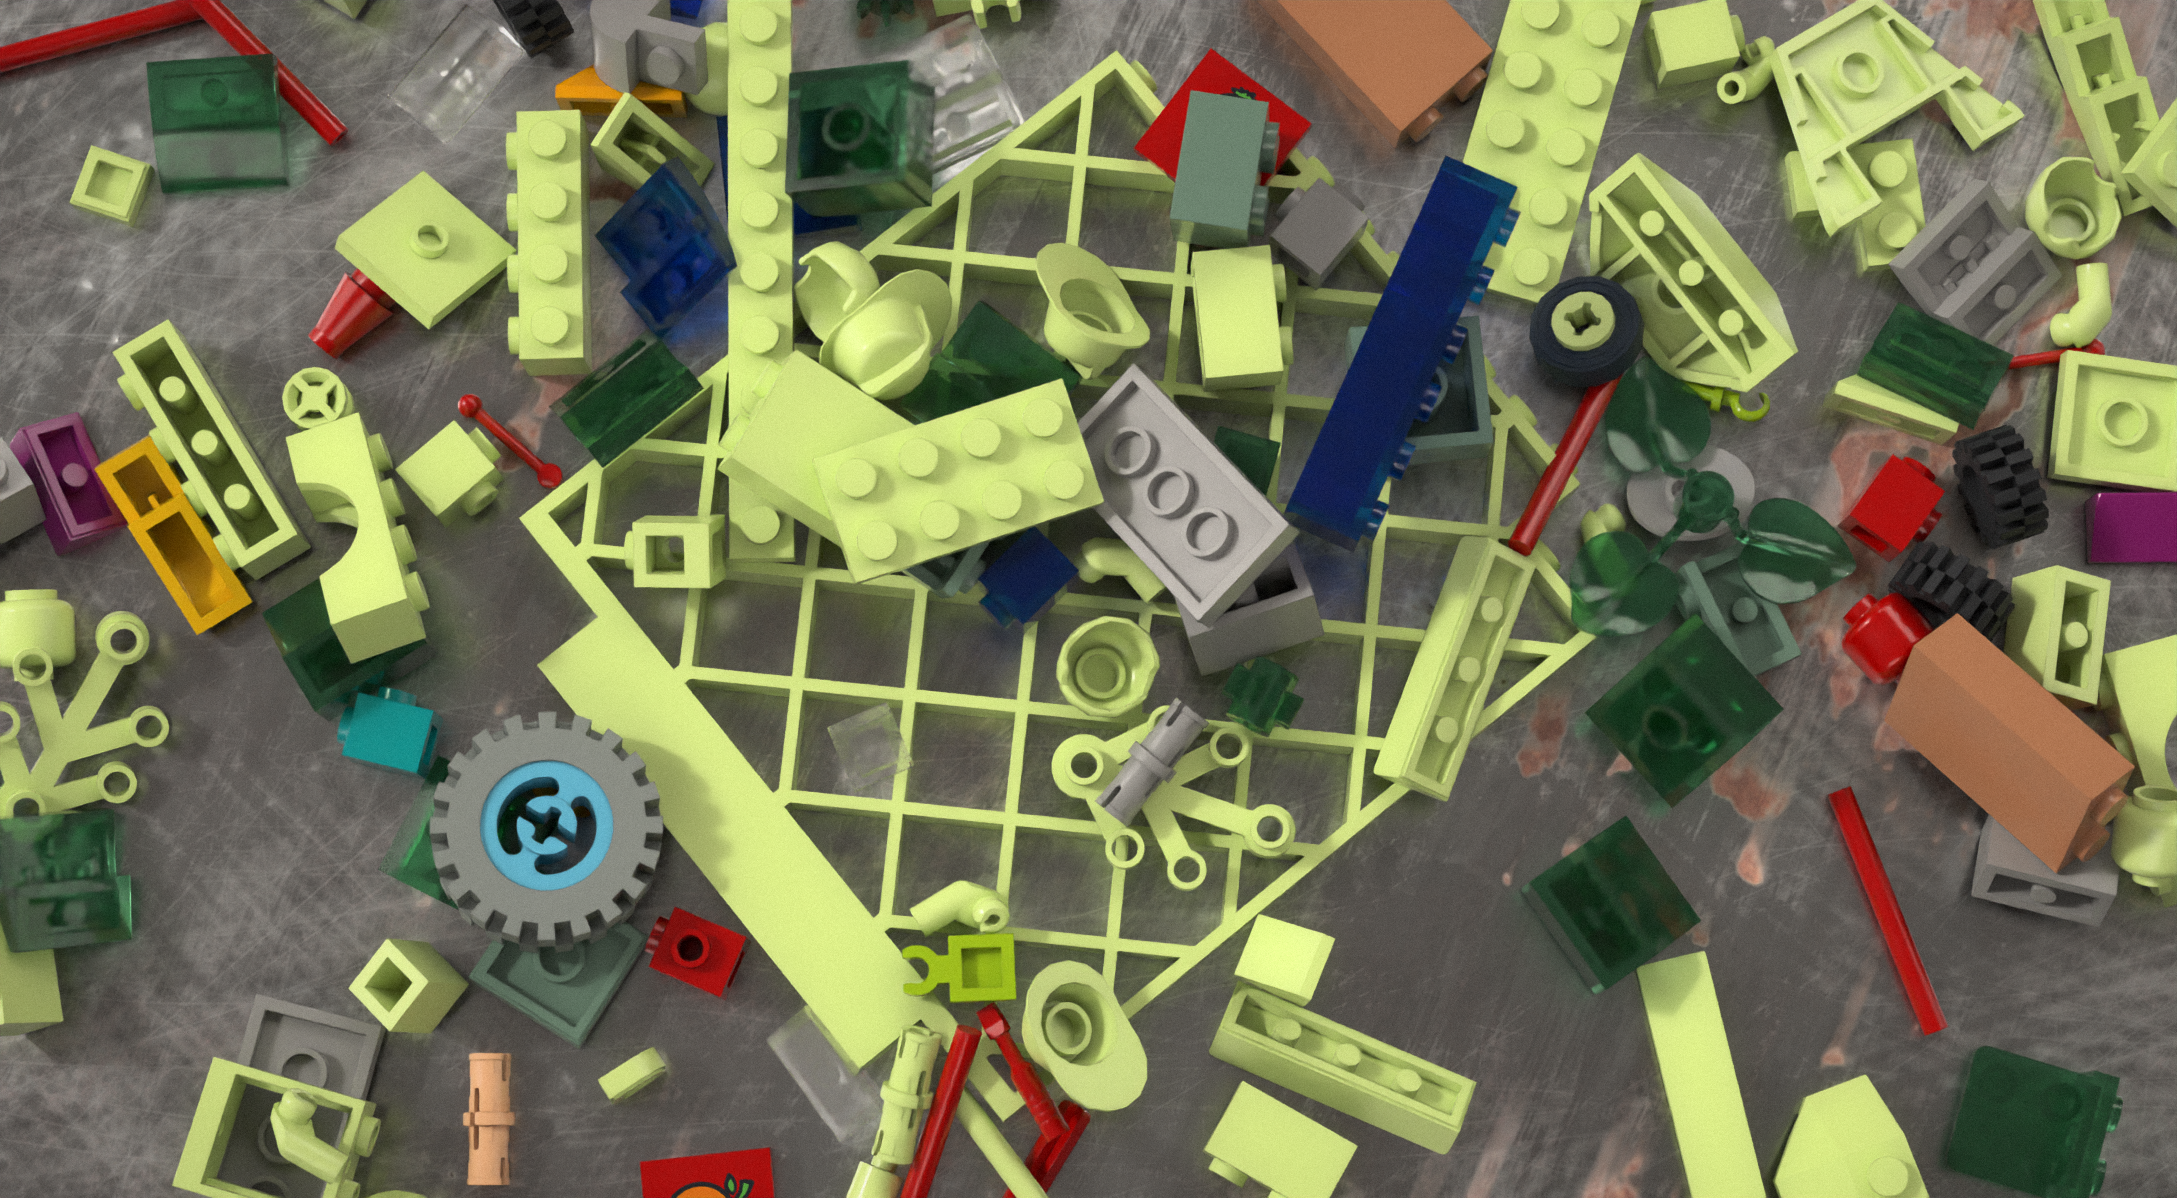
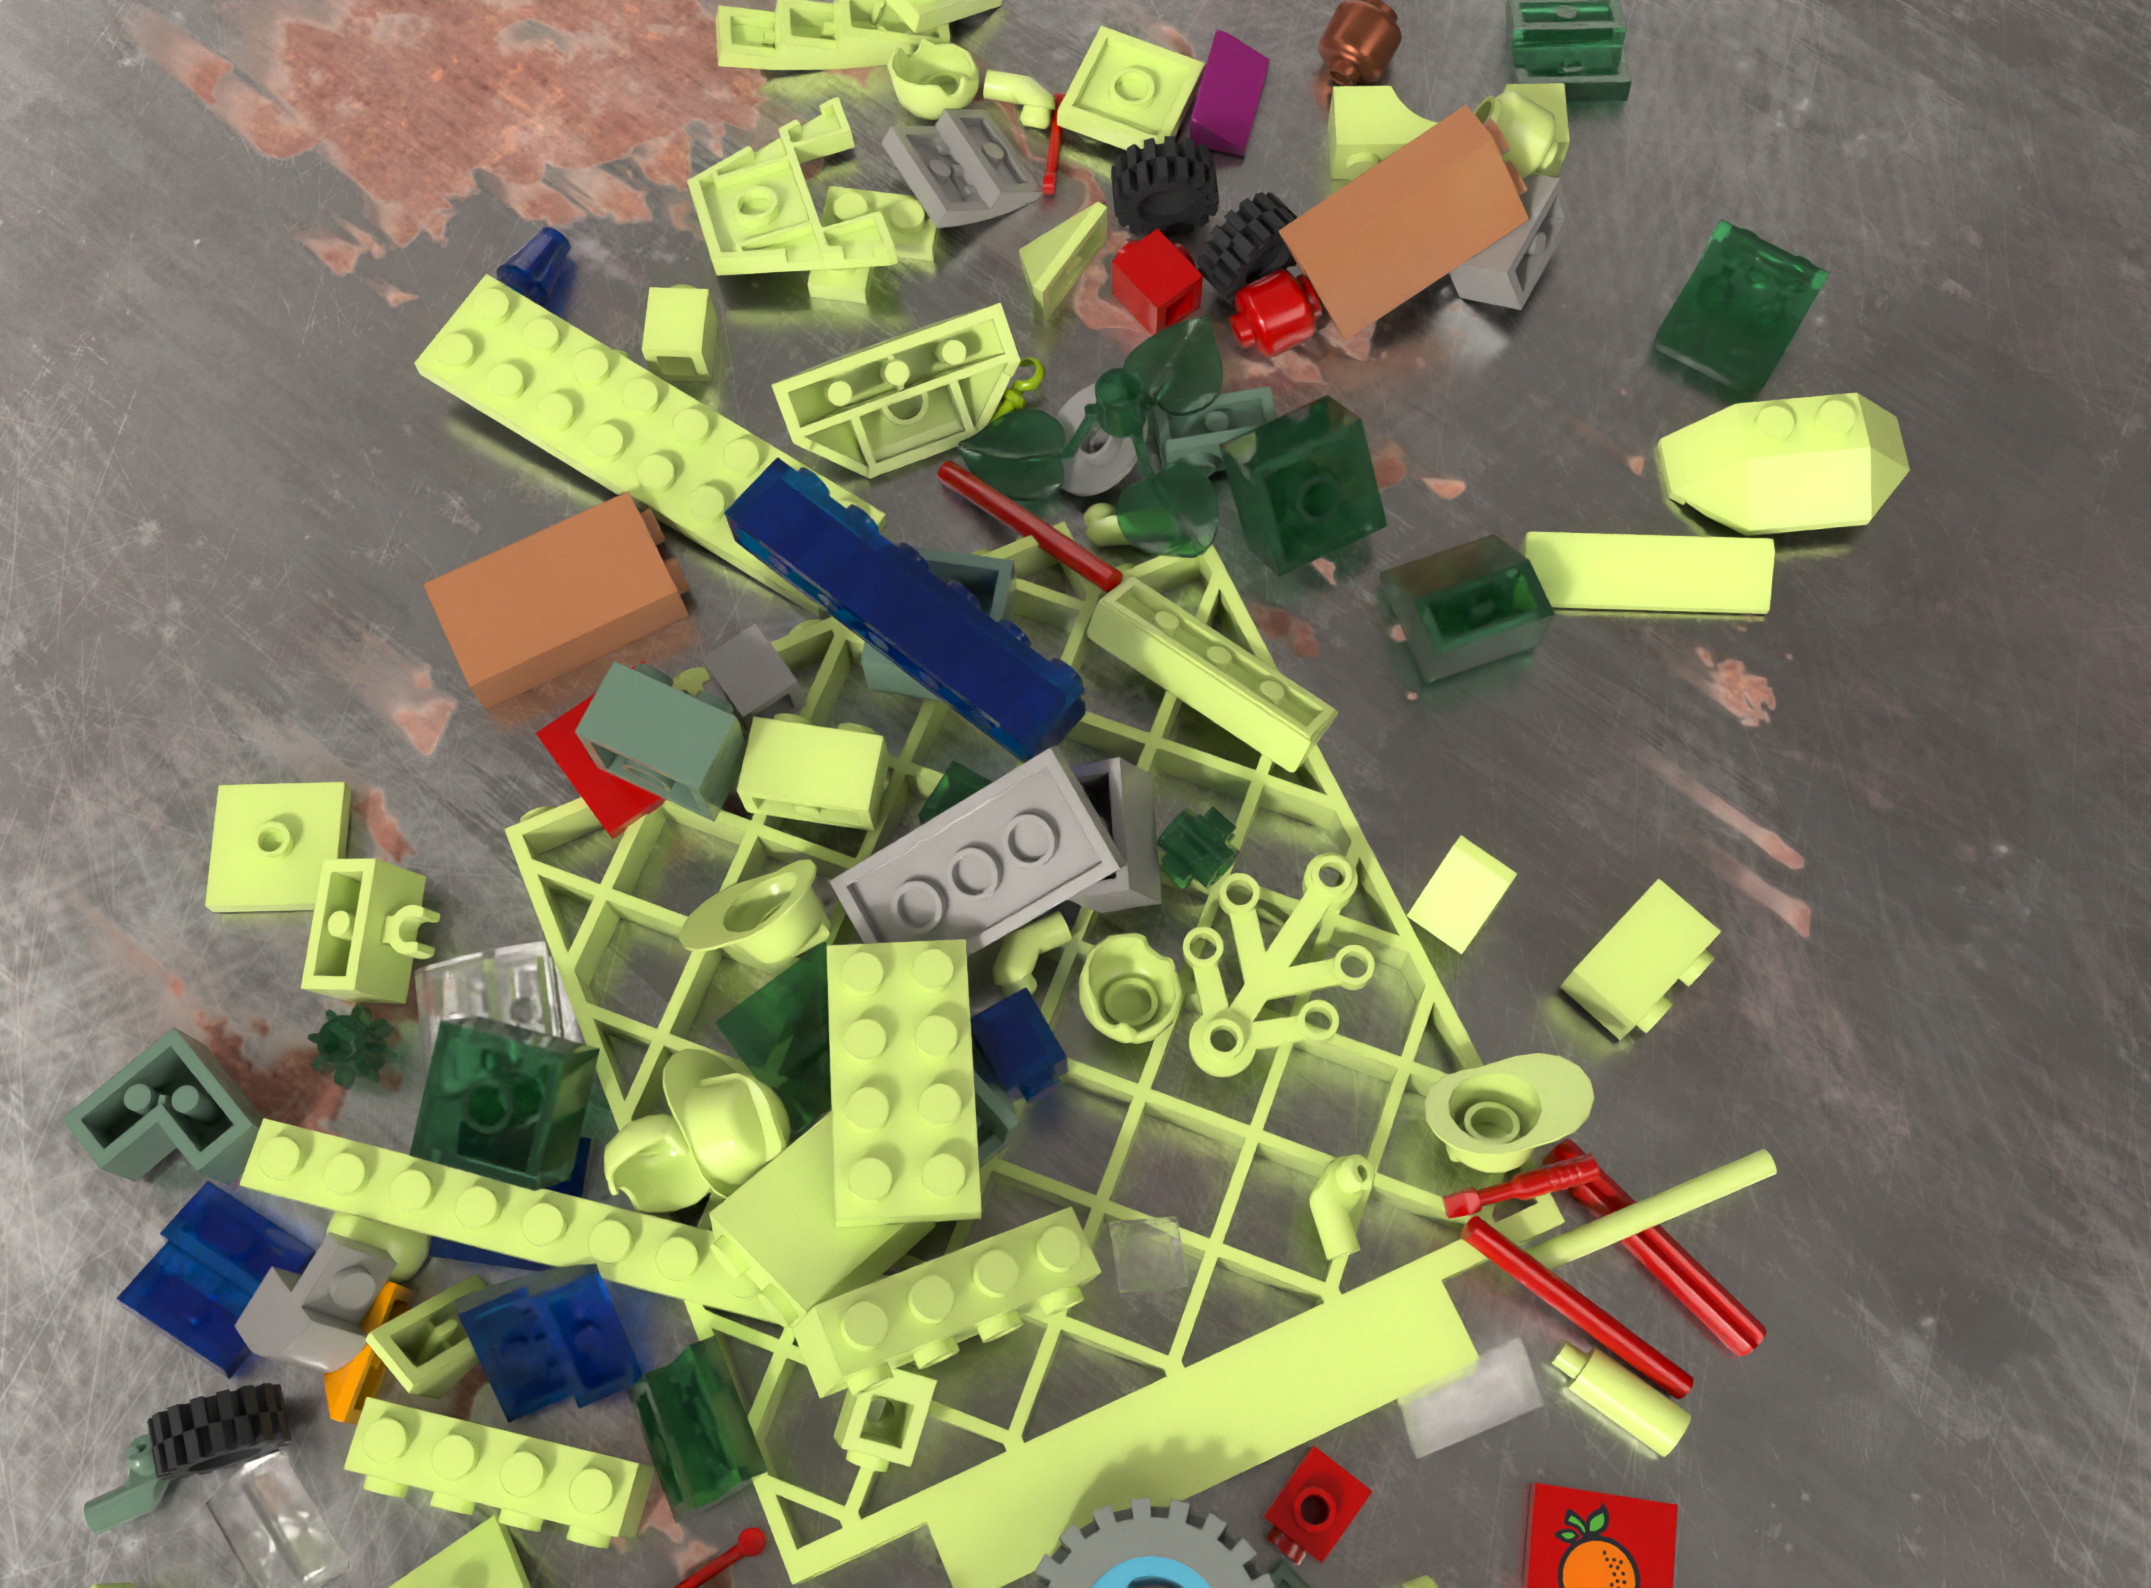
camera: 70 degrees left, 10 degrees down
yellowish green pin [871,1025,942,1165] -> none
lime plate [902,933,1016,1003] -> none
light grey pin [1095,697,1209,826] -> none
yellowish green slope [1209,980,1477,1155] -> none
black wheel [1529,276,1644,387] -> none
yellowish green arm [1717,36,1775,104] -> none
red bar [1827,786,1949,1036] -> none
clear green plate [1857,302,2014,430] -> none
yellowish green brick [2003,565,2111,710] -> none
none -> yellowish green brick [792,1206,1101,1399]

